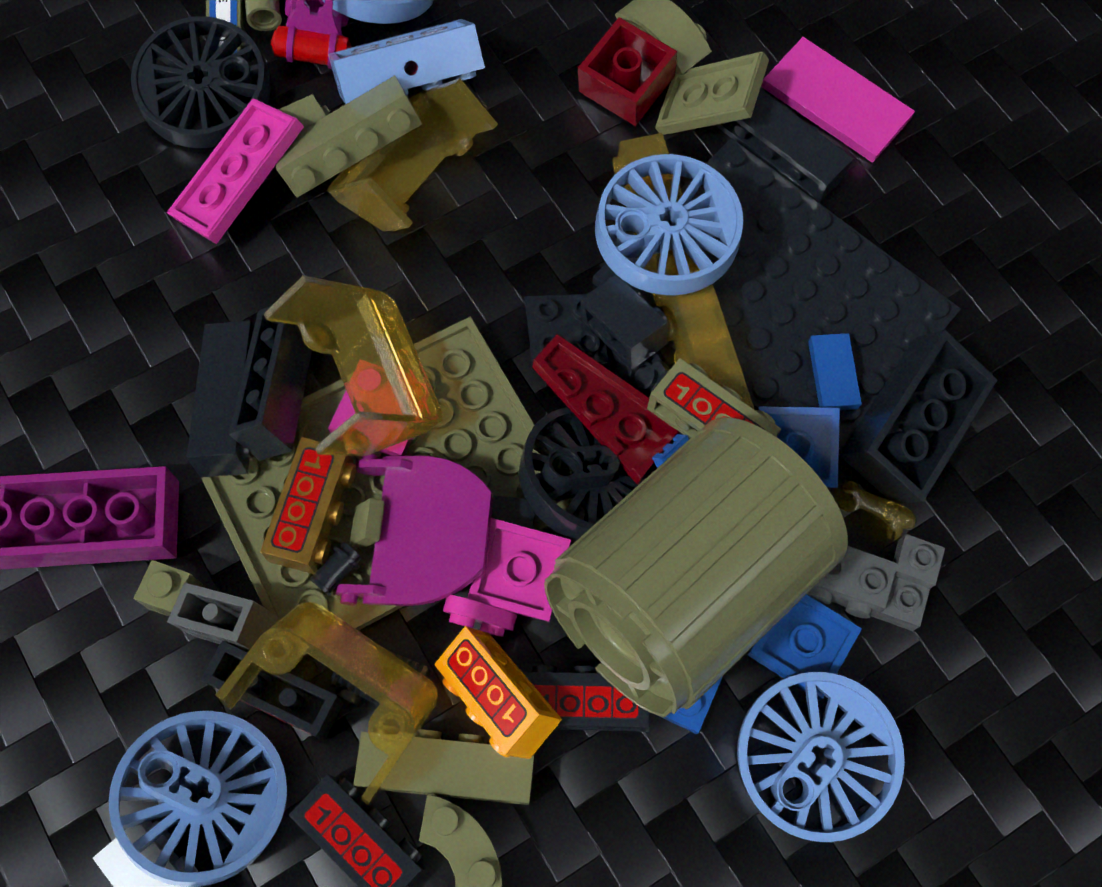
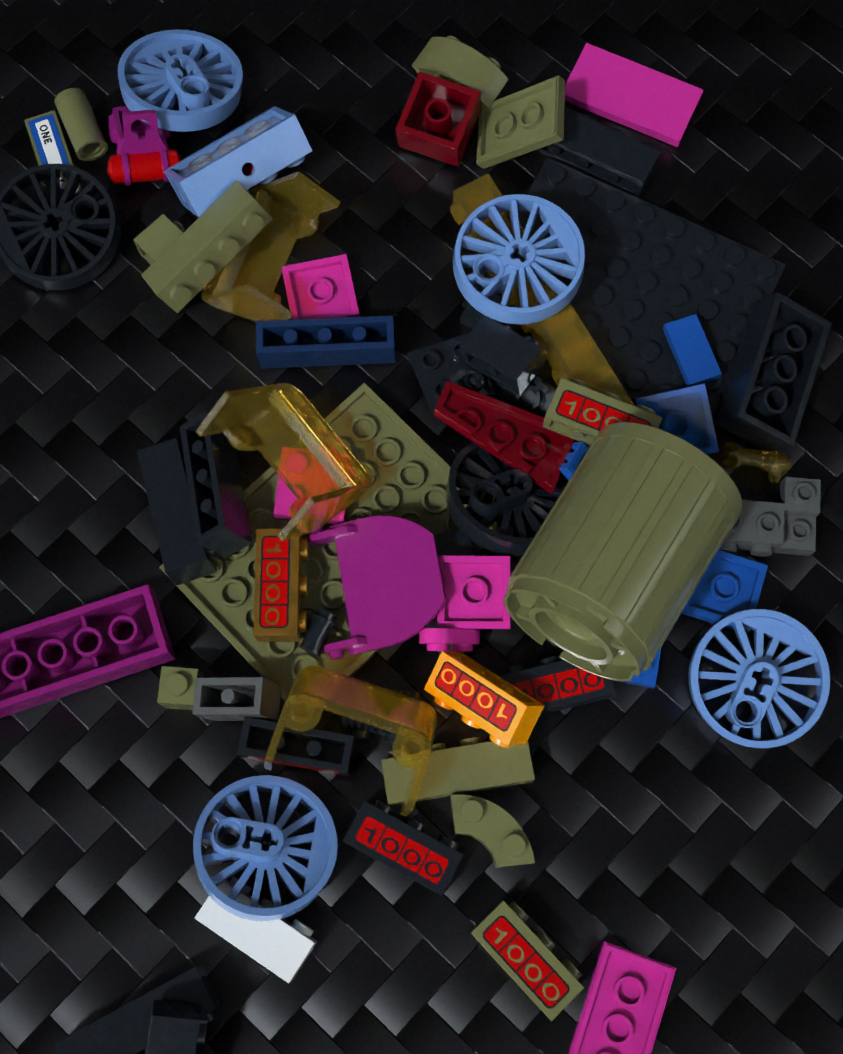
camera: 10 degrees left, 5 degrees up
dark pink tile [167,98,304,244] -> none
olive tile [349,498,385,549] -> none
none -> dark blue brick [256,316,395,369]
none -> dark pink plate [281,254,360,320]

